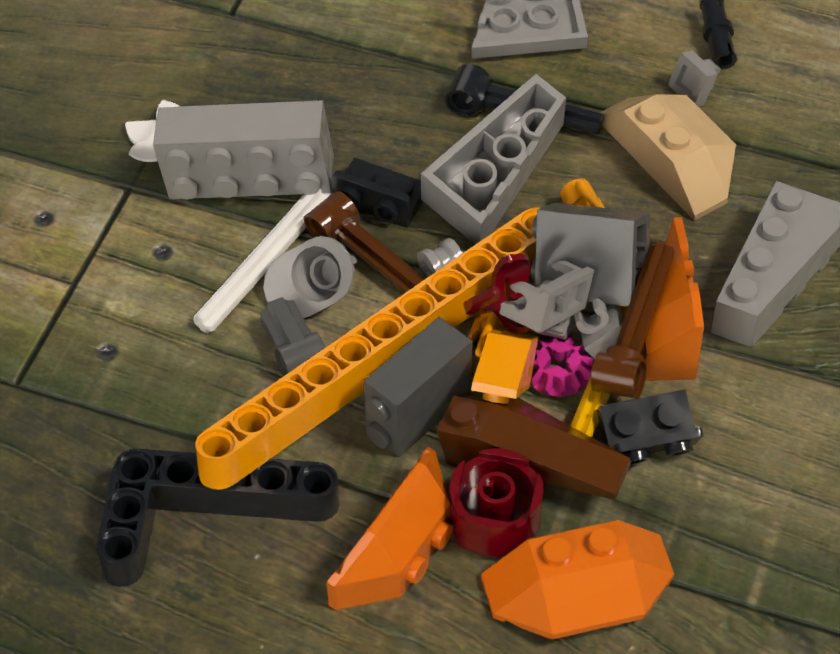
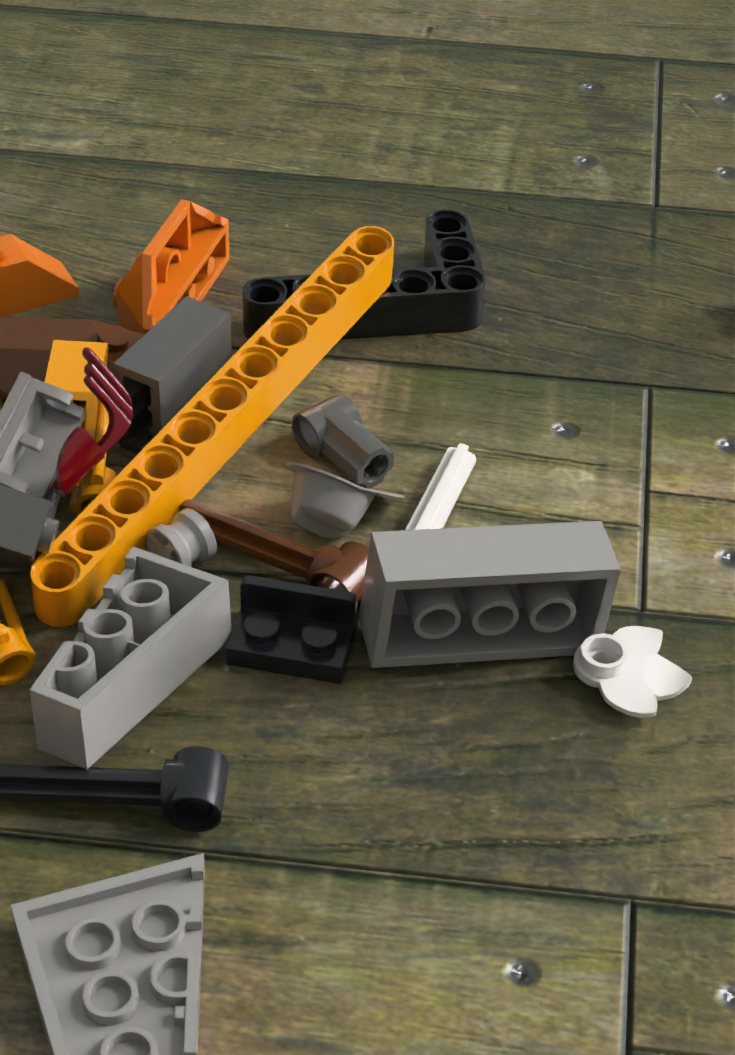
camera: 165 degrees right, 10 degrees down
dark red brick [450,448,543,557] -> none

